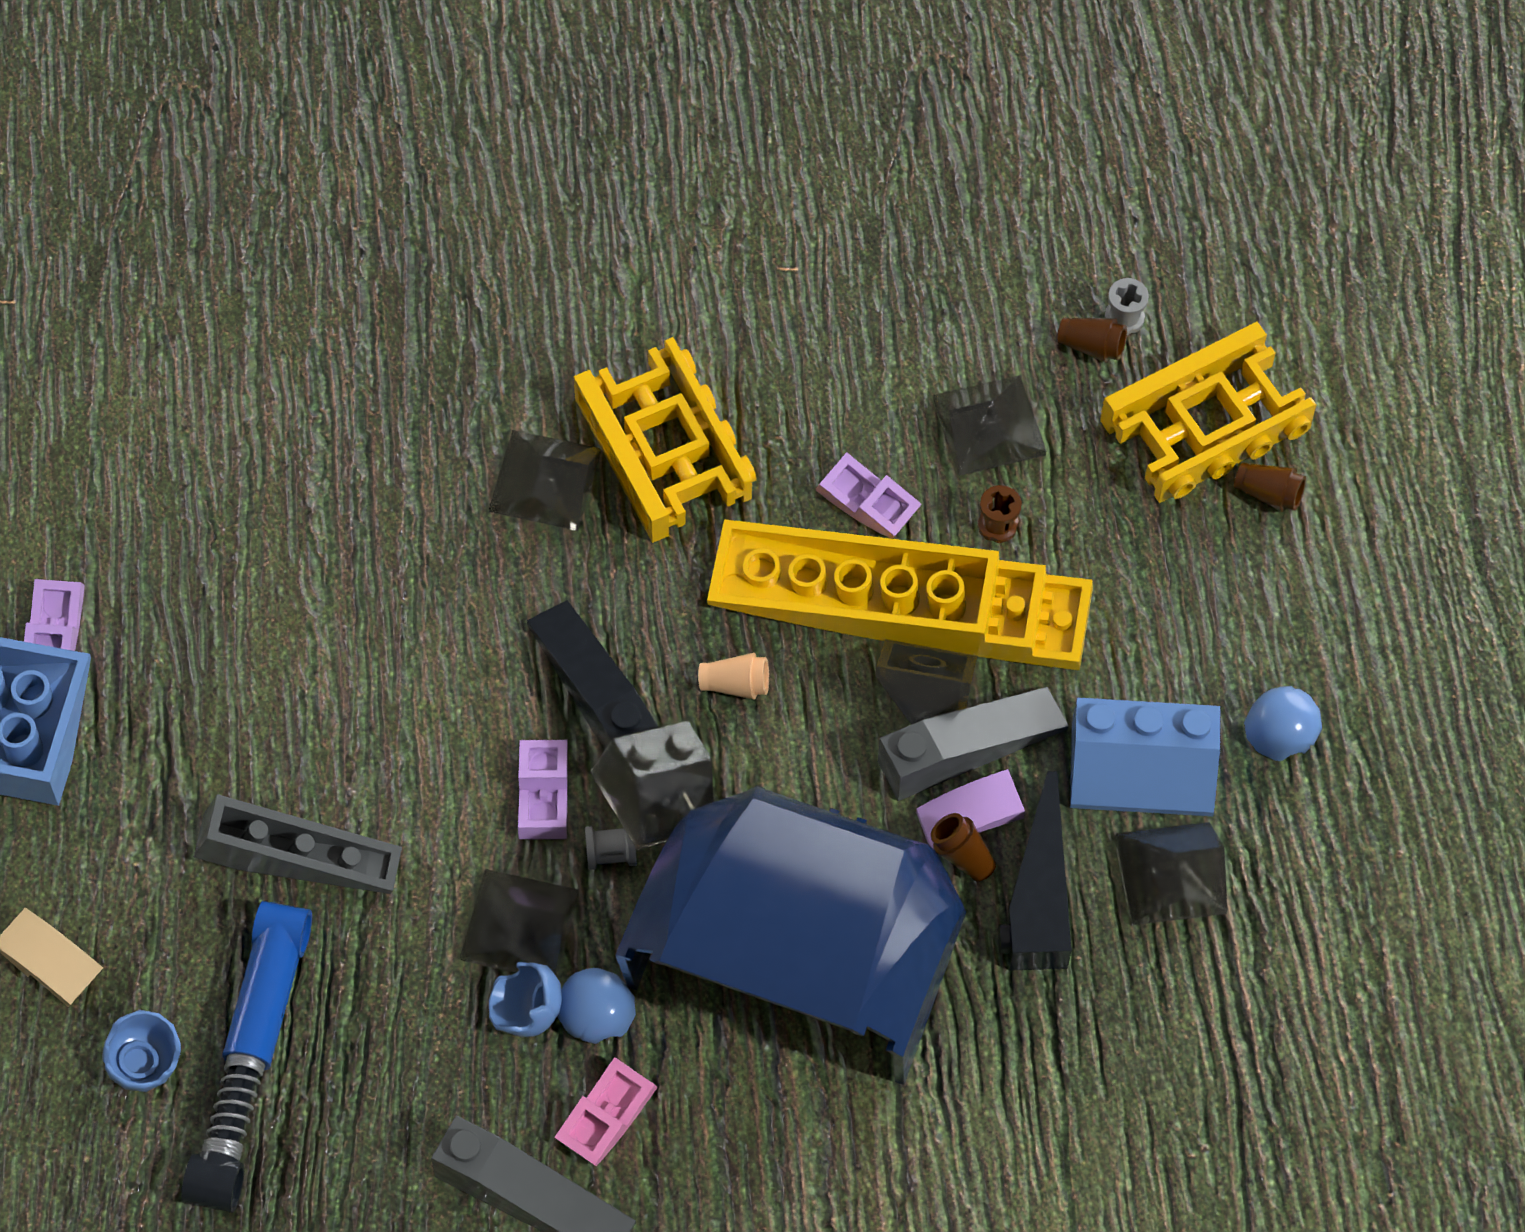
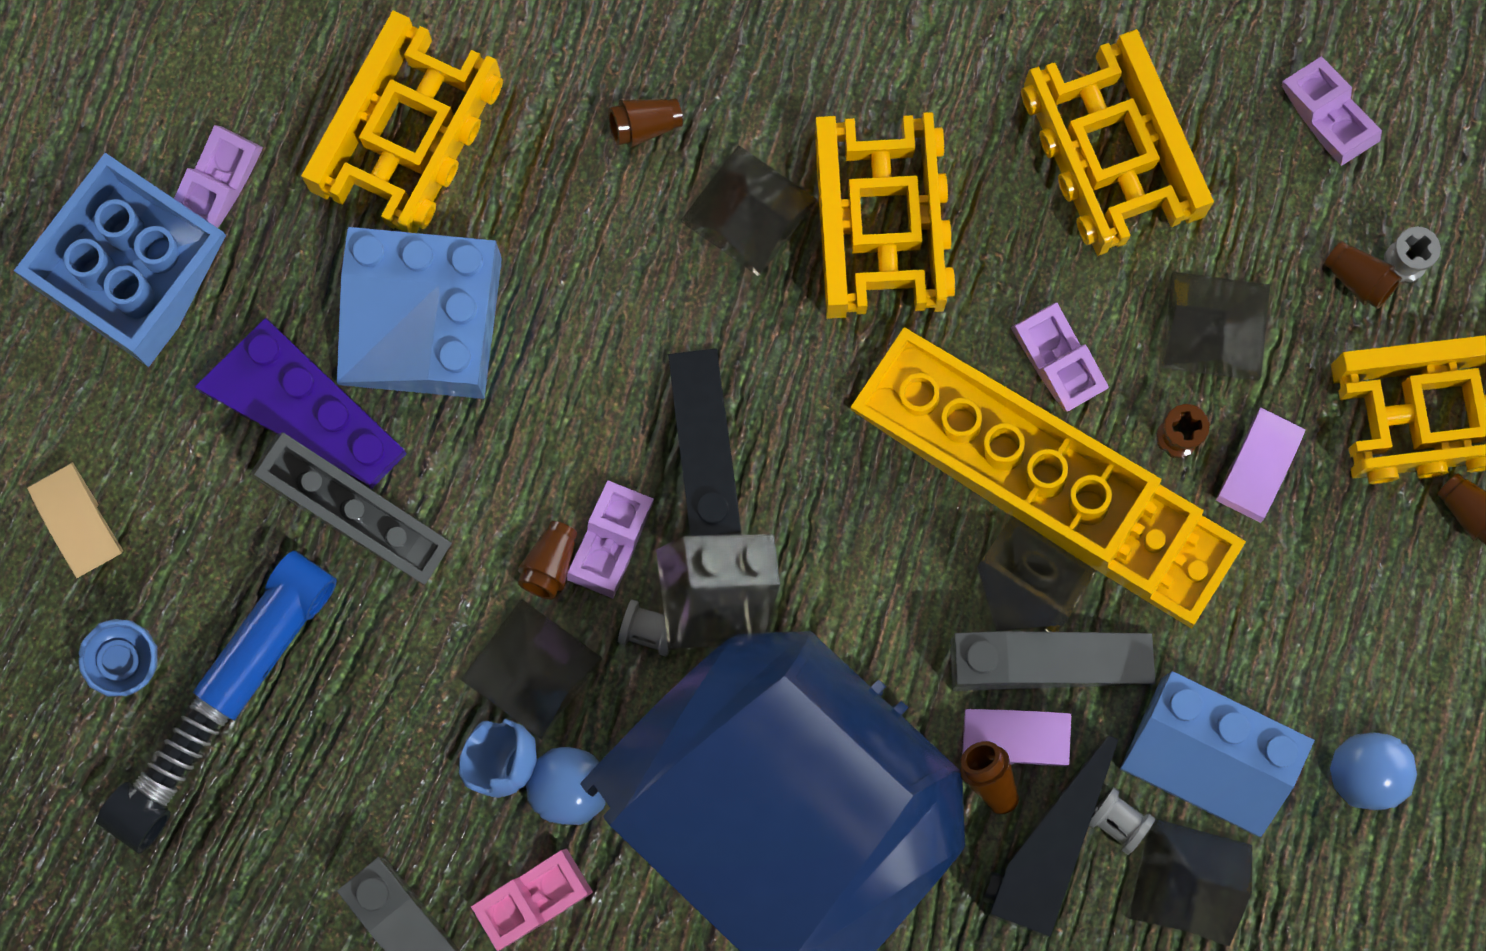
camera: 25 degrees right, 15 degrees up
light nougat cone [698,653,769,700] -> none
none -> dark purple wing [195,318,407,489]
none -> yellow fence [301,10,503,233]
none -> medium blue slope [337,227,502,399]
none -> reddish brown cone [517,521,578,600]
none -> reddish brown cone [608,98,683,148]
none -> yellow fence [1021,29,1214,256]
none -> light grey bush [1089,787,1155,855]
none -> lavender slope [1215,408,1306,523]
none -> lavender slope [1282,56,1382,166]

